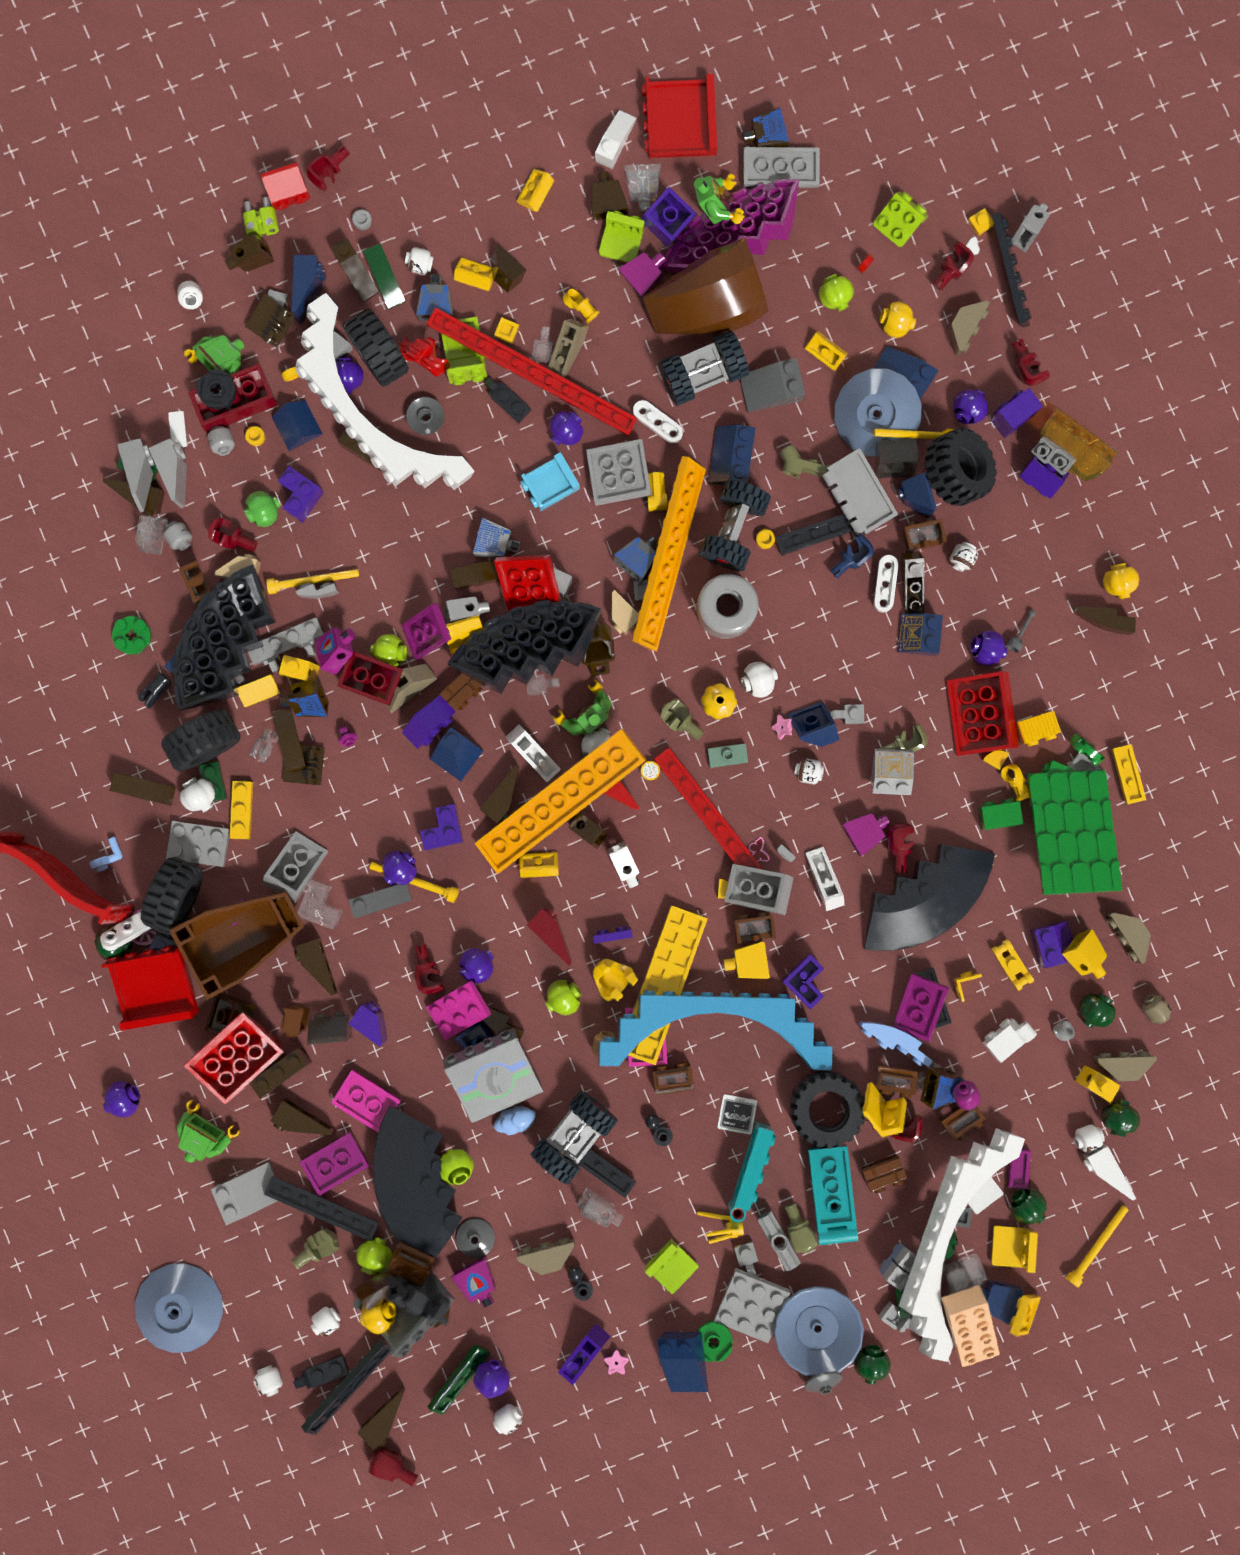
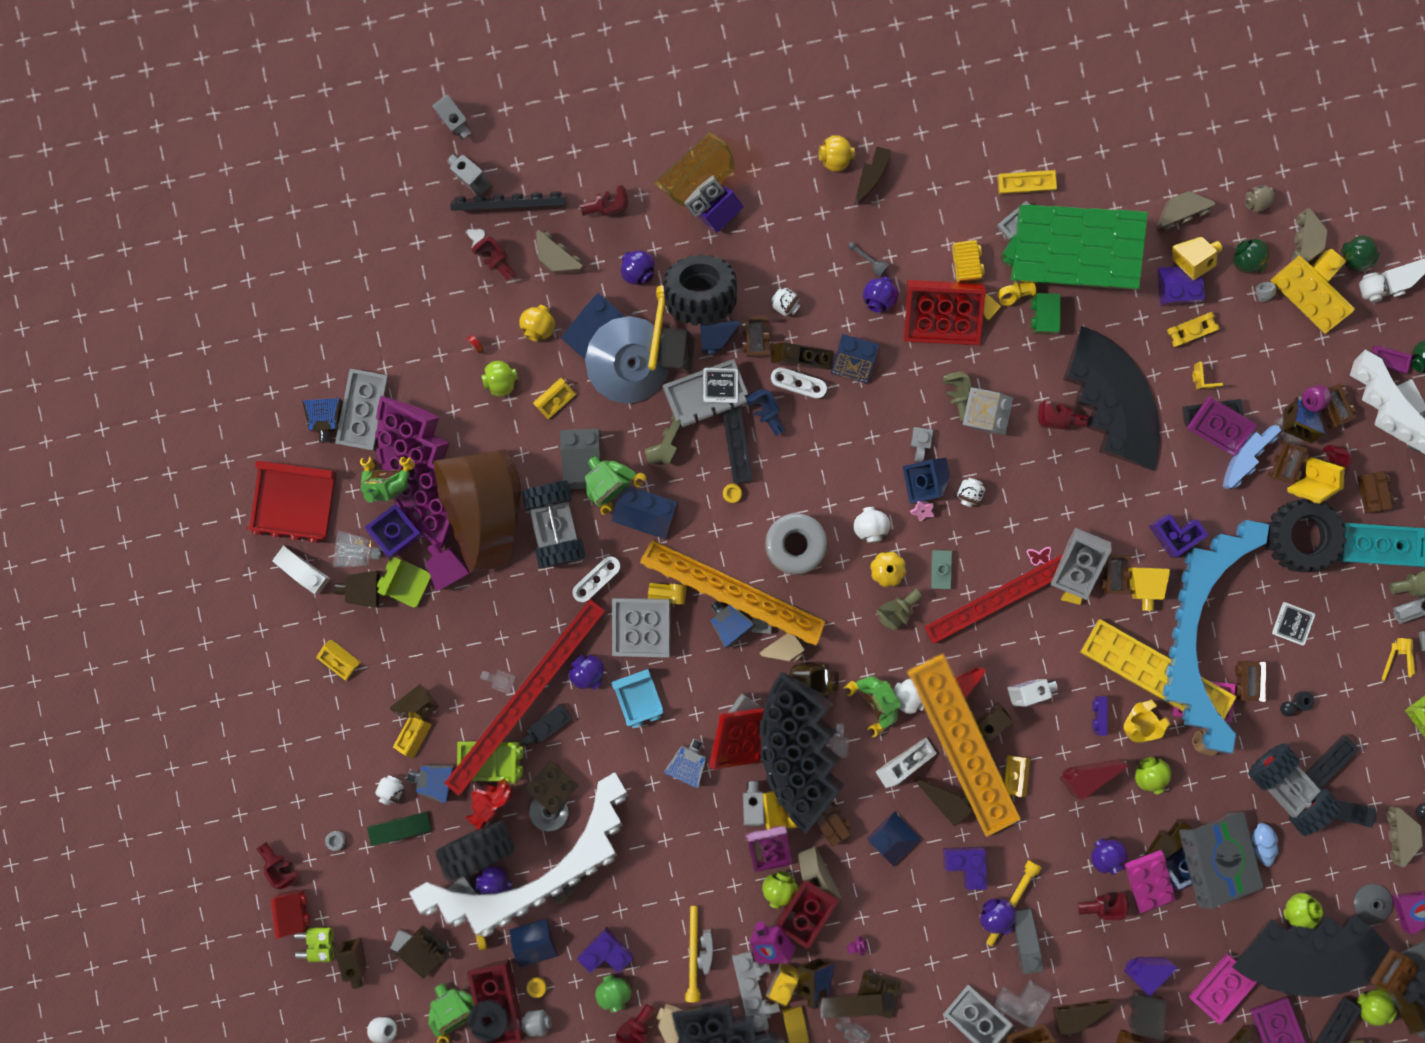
camera: 80 degrees left, 0 degrees up
dark blue slope [292,255,326,324] -> none
dark brown slope [331,238,379,303] -> none
dark purple brick [402,696,456,749] -> none
dark brown slope [450,560,499,590] -> none
yellow plate [494,317,519,344] -> none
dark tan slope [548,319,589,378] -> none
yellow connector [563,289,600,324] -> none
clear torso [577,1188,623,1227] -> none
tile [641,761,660,781] -> none
black plate [699,479,771,572] -> none
teal hinge [728,1121,776,1222] -> none
light grey tile [775,844,796,862] -> none
white slope [806,847,844,911] -> none
magenta torso [841,813,890,856] -> none
lime bracket [874,191,929,247] -> none
yellow plate [968,208,995,236] -> none
white hinge [982,1018,1037,1063] -> none
dark purple brick [991,388,1043,438] -> none
green plate [1069,733,1105,766] -> none
none -> light grey torso [432,94,471,140]
none -> dark brown hinge [524,760,579,815]
none -> bright green torso [585,456,646,515]
none -> sticker [703,368,738,403]
none -> yellow plate [1270,255,1355,333]
none -> black bracket [1333,800,1377,828]

